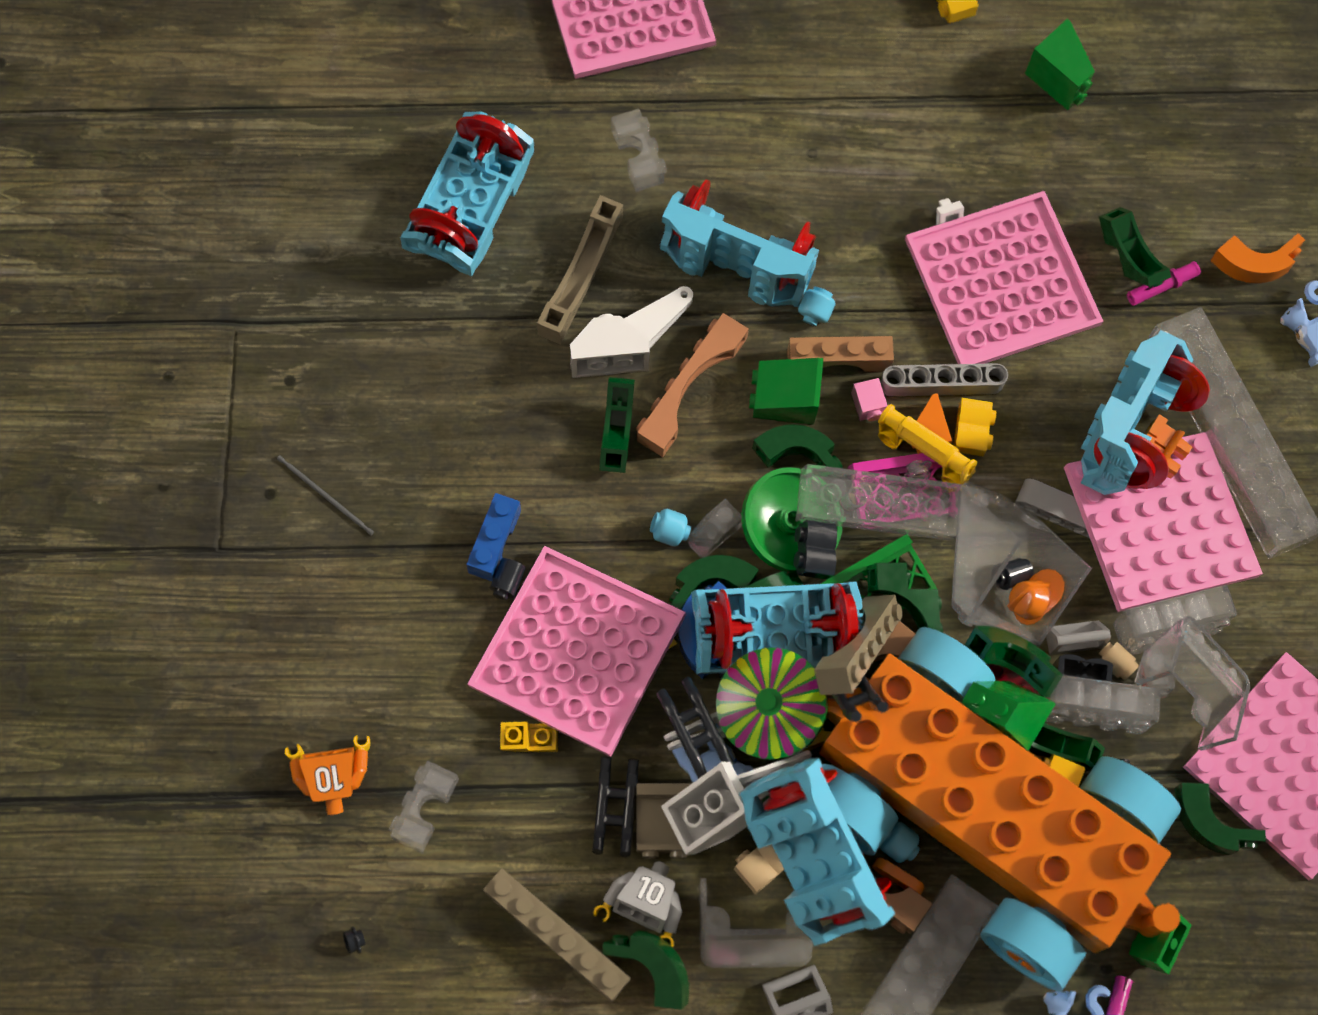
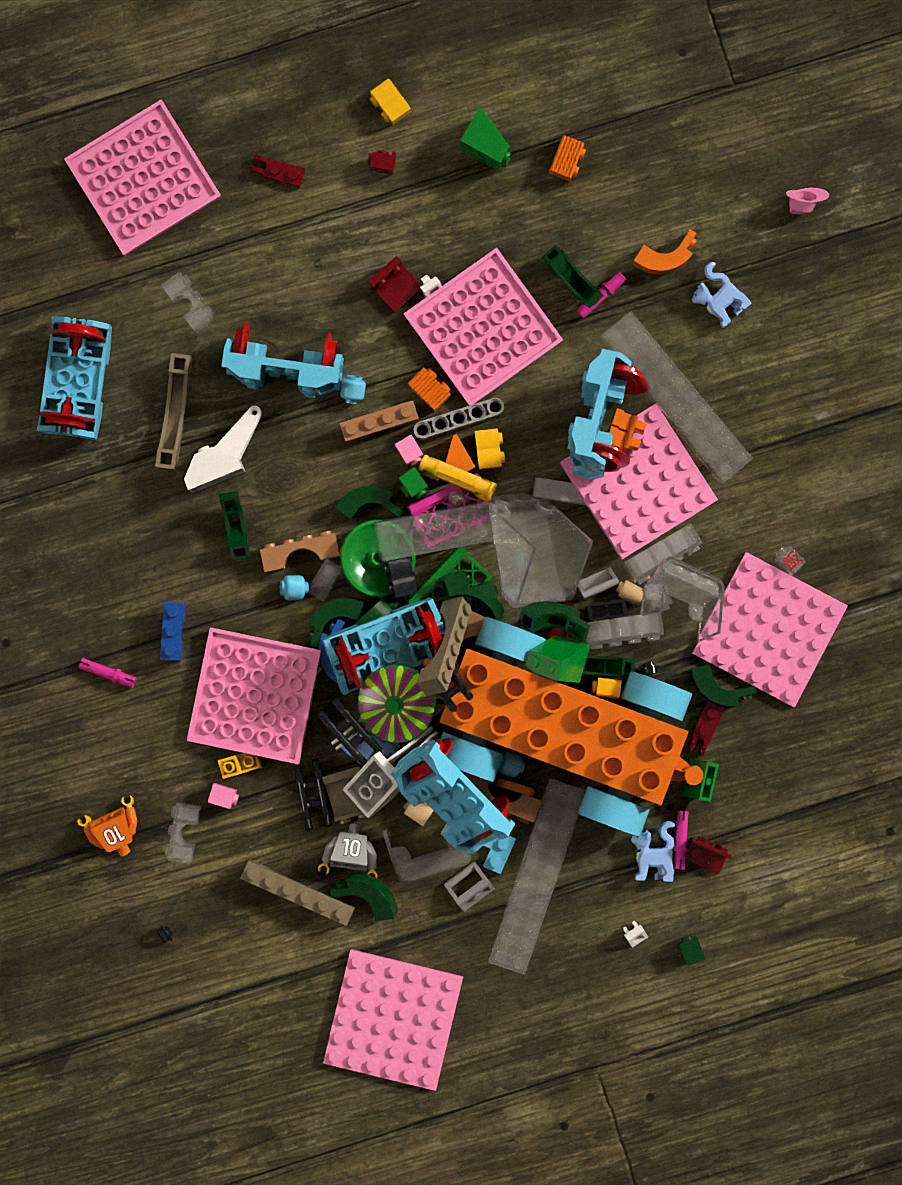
camera: 10 degrees left, 15 degrees up
dark grey piece [277,456,374,535] -> none
black brick [490,558,526,601] -> none
nougat arch [636,313,749,457] -> none
green slope [749,358,823,425] -> none
black brick [993,558,1034,590] -> none
orange piece [1007,569,1064,625] -> none
none -> dark pink pin [79,658,137,689]
none -> bright pink brick [208,783,239,809]
none -> dark red hinge [250,155,306,188]
none -> medium nougat arch [260,531,340,573]
none -> dark red brick [367,150,397,175]
none -> dark red bracket [368,255,422,312]
none -> green brick [399,467,428,500]
none -> orange brick [408,367,451,412]
none -> medium azure plate [483,836,516,874]
none -> orange brick [549,135,586,182]
none -> dark red hinge [687,700,725,756]

